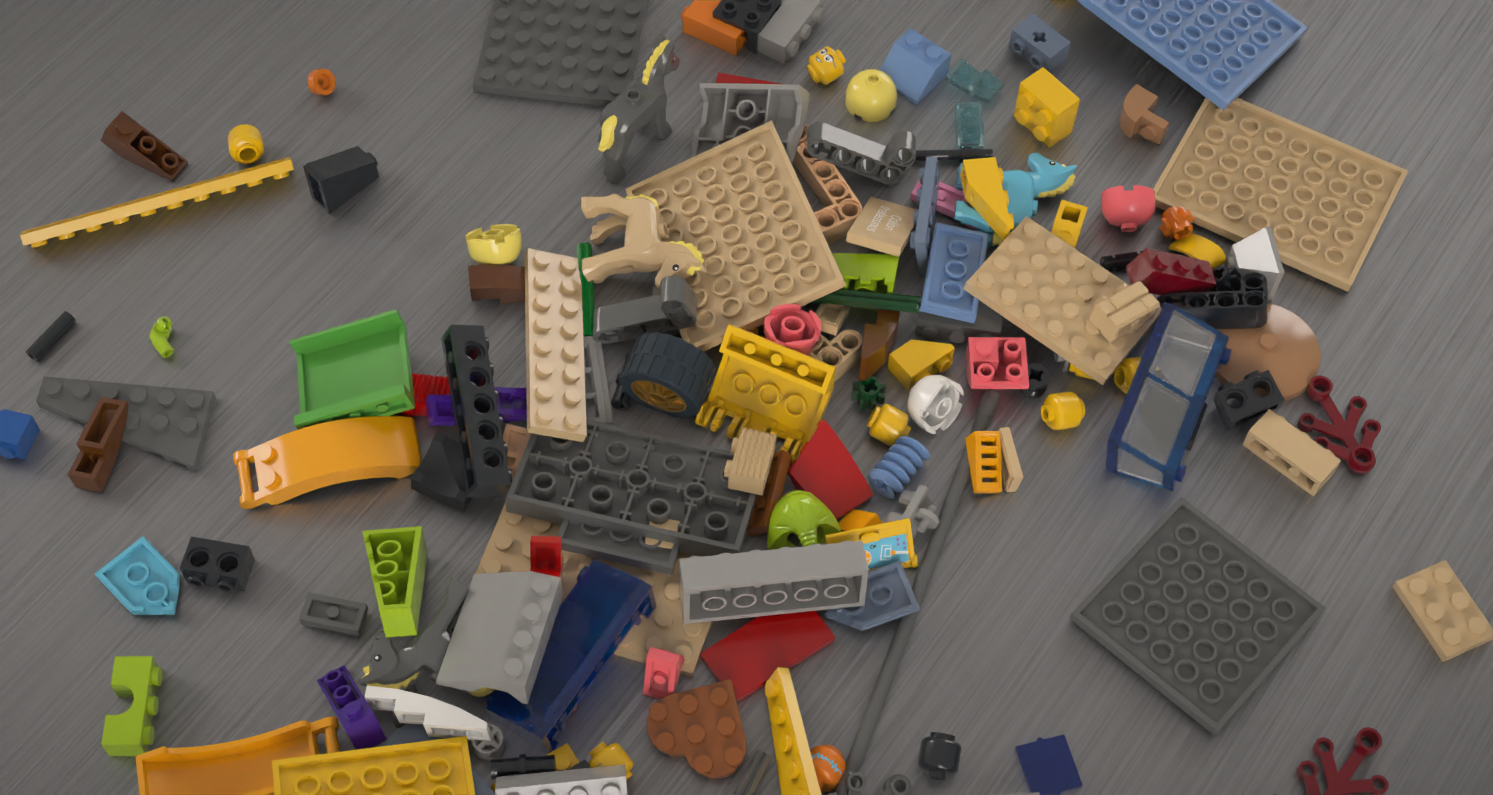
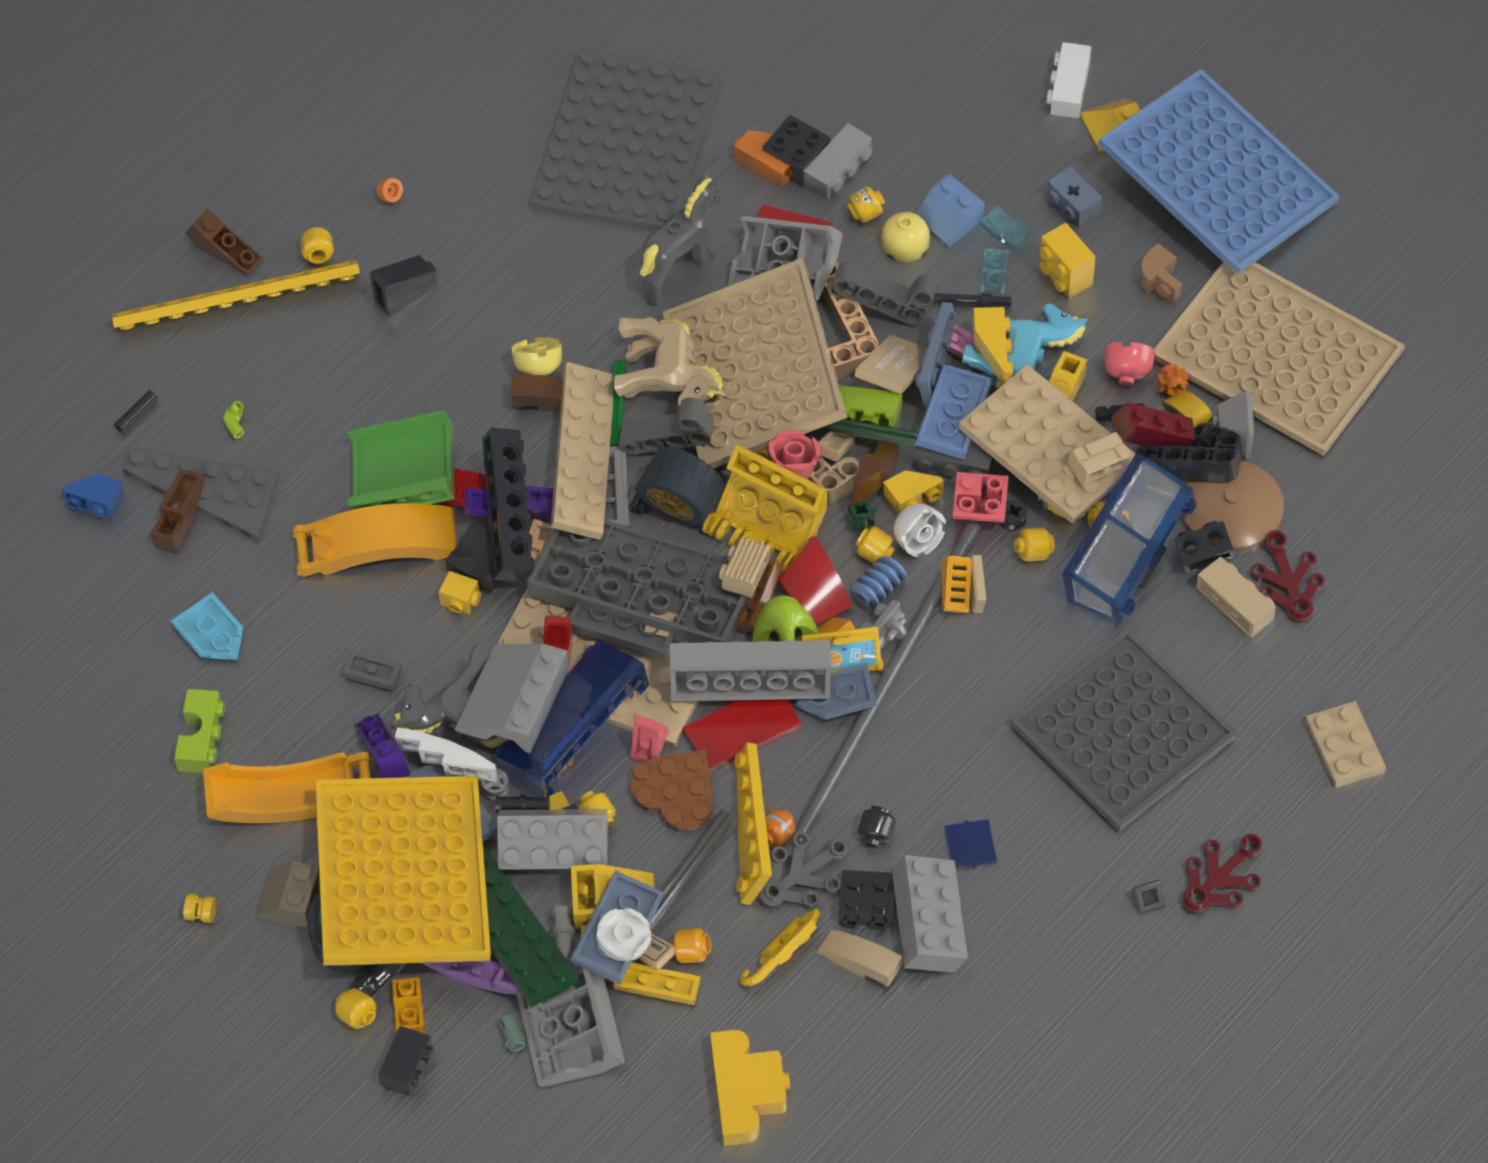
camera: 10 degrees right, 0 degrees up
black brick [180,536,255,592] -> none
lime wedge [362,526,428,638] -> none
none -> yellow brick [439,571,481,615]

